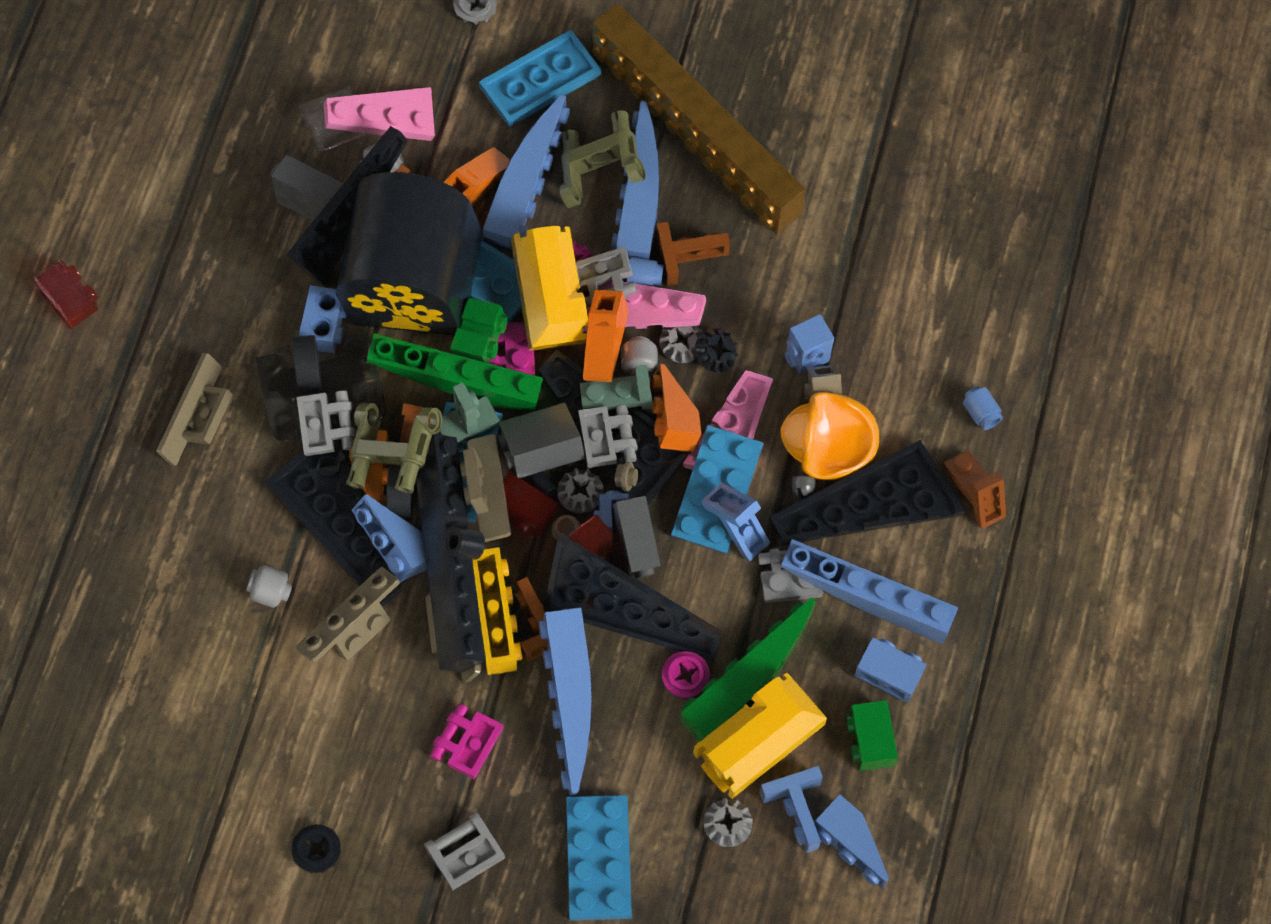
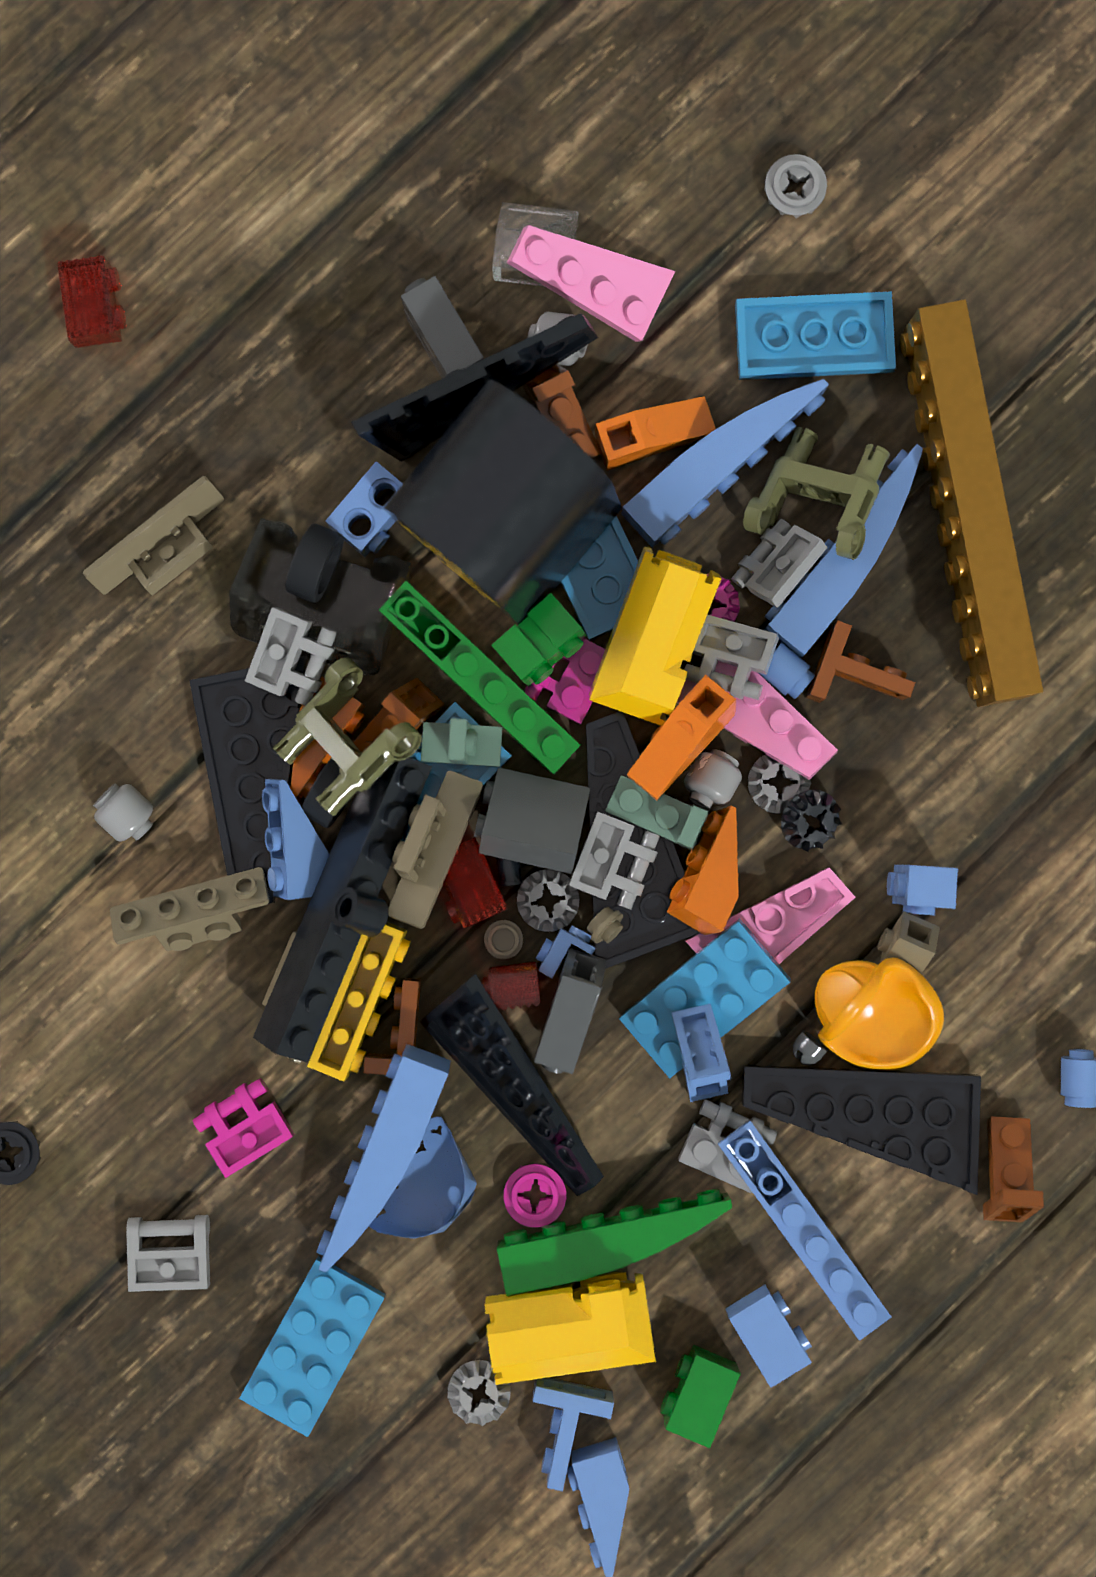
camera: 35 degrees right, 20 degrees up
none -> medium blue piece [369,1116,477,1239]
none -> light grey plate [731,519,827,608]

